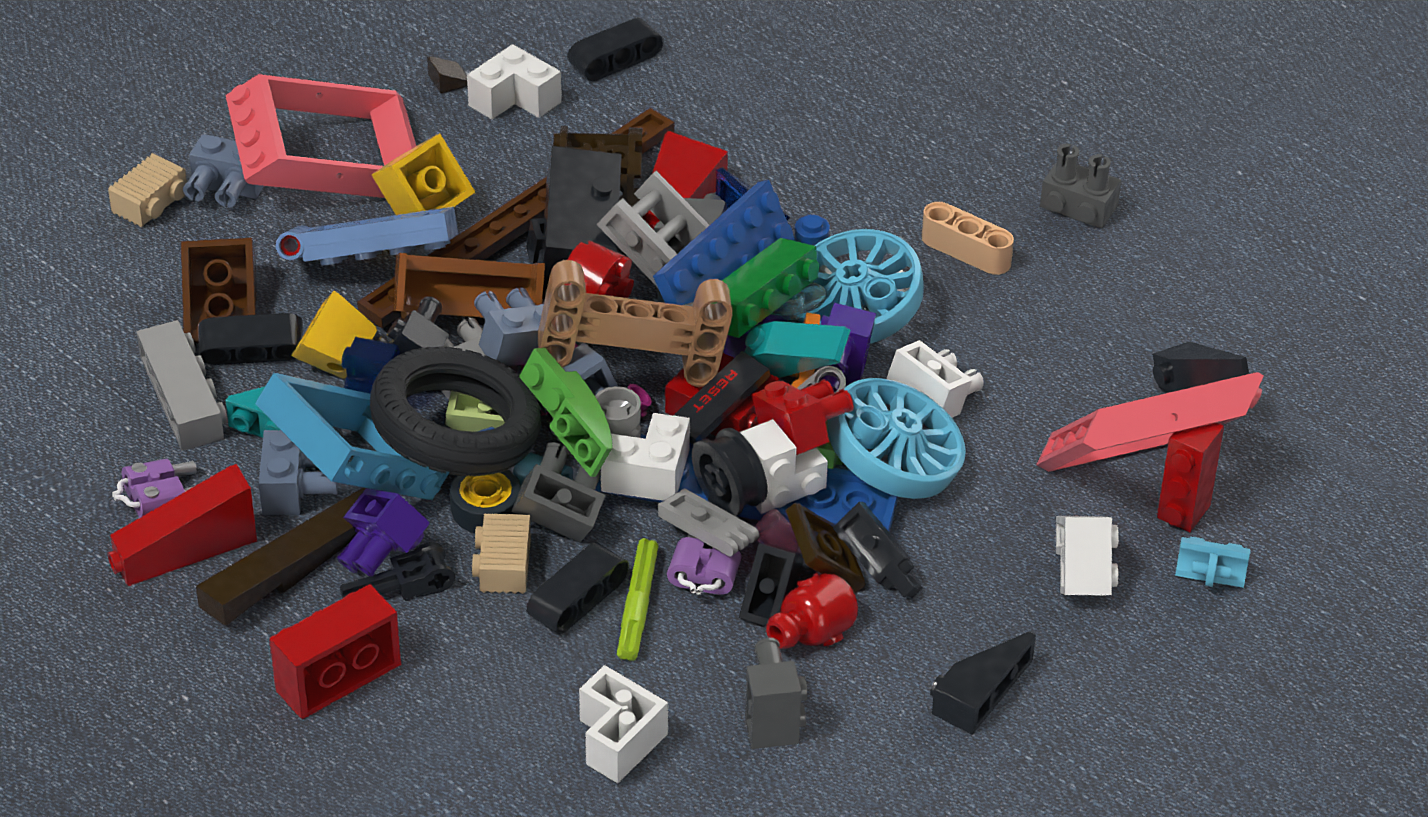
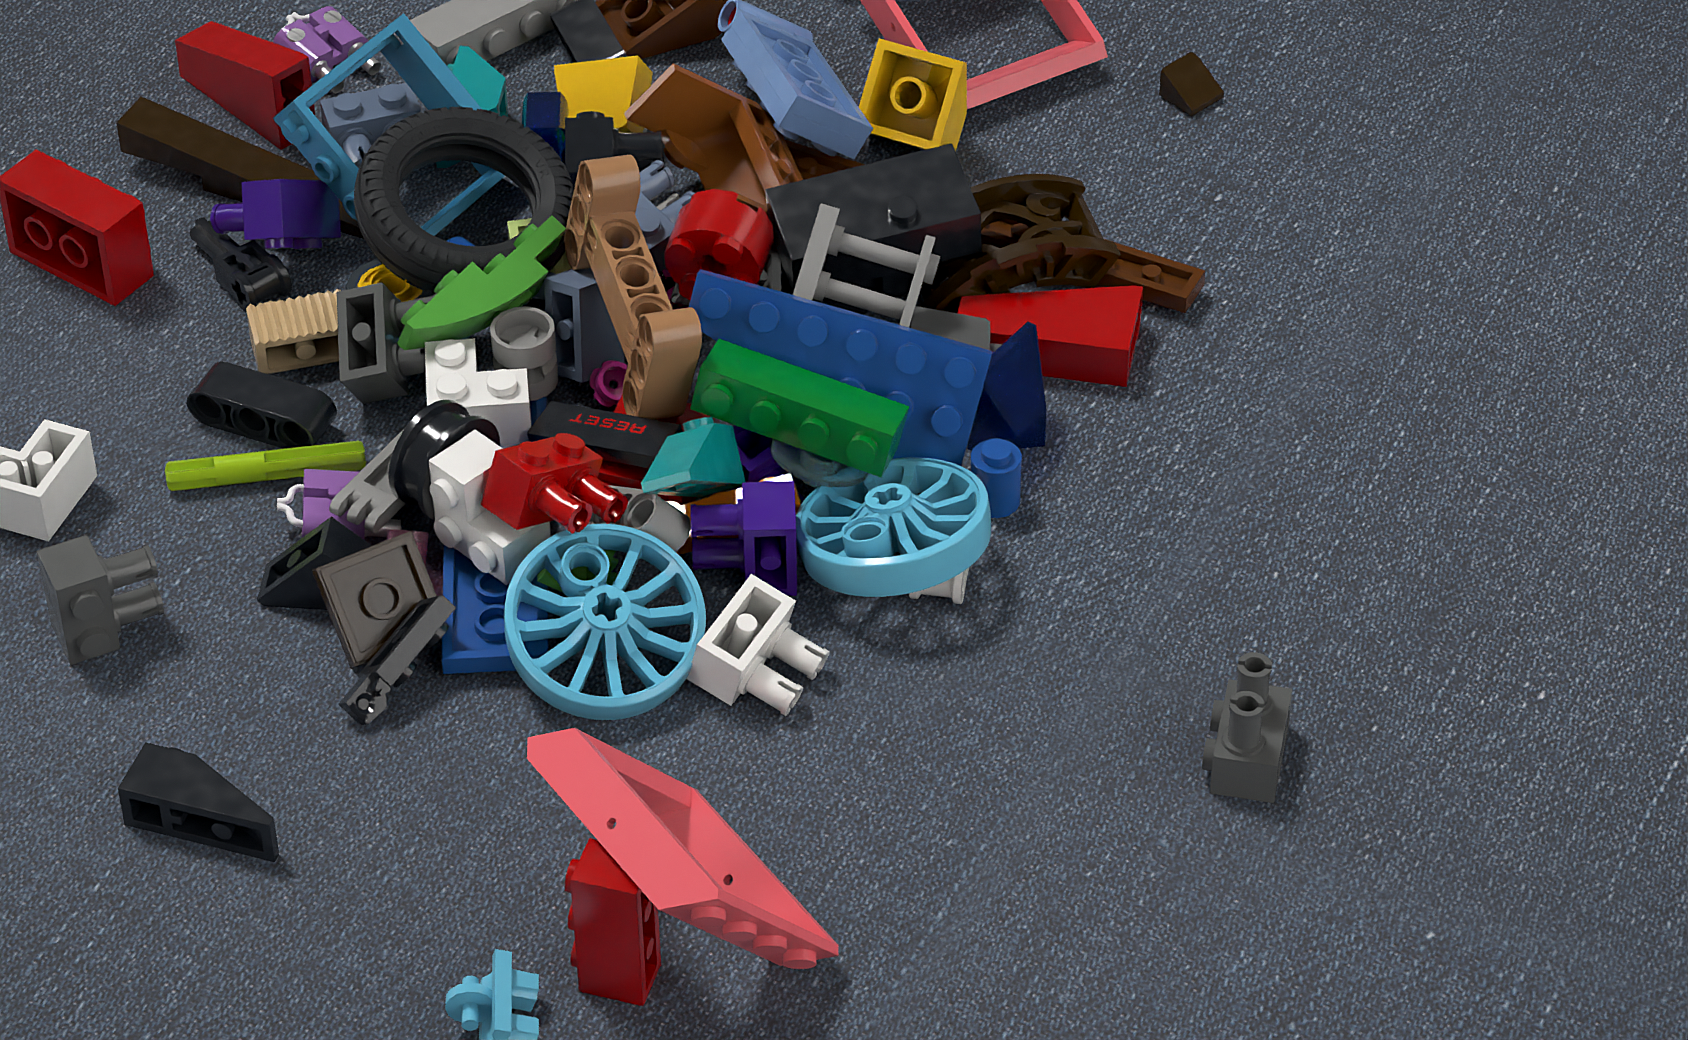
camera: 75 degrees right, 0 degrees up
white brick [467,44,562,119] -> none
black beam [567,18,664,81] -> none
red piece [766,573,858,649] -> none
light nougat beam [922,202,1014,275] -> none
white brick [1056,516,1118,595] -> none
black slope [1152,341,1249,392] -> none

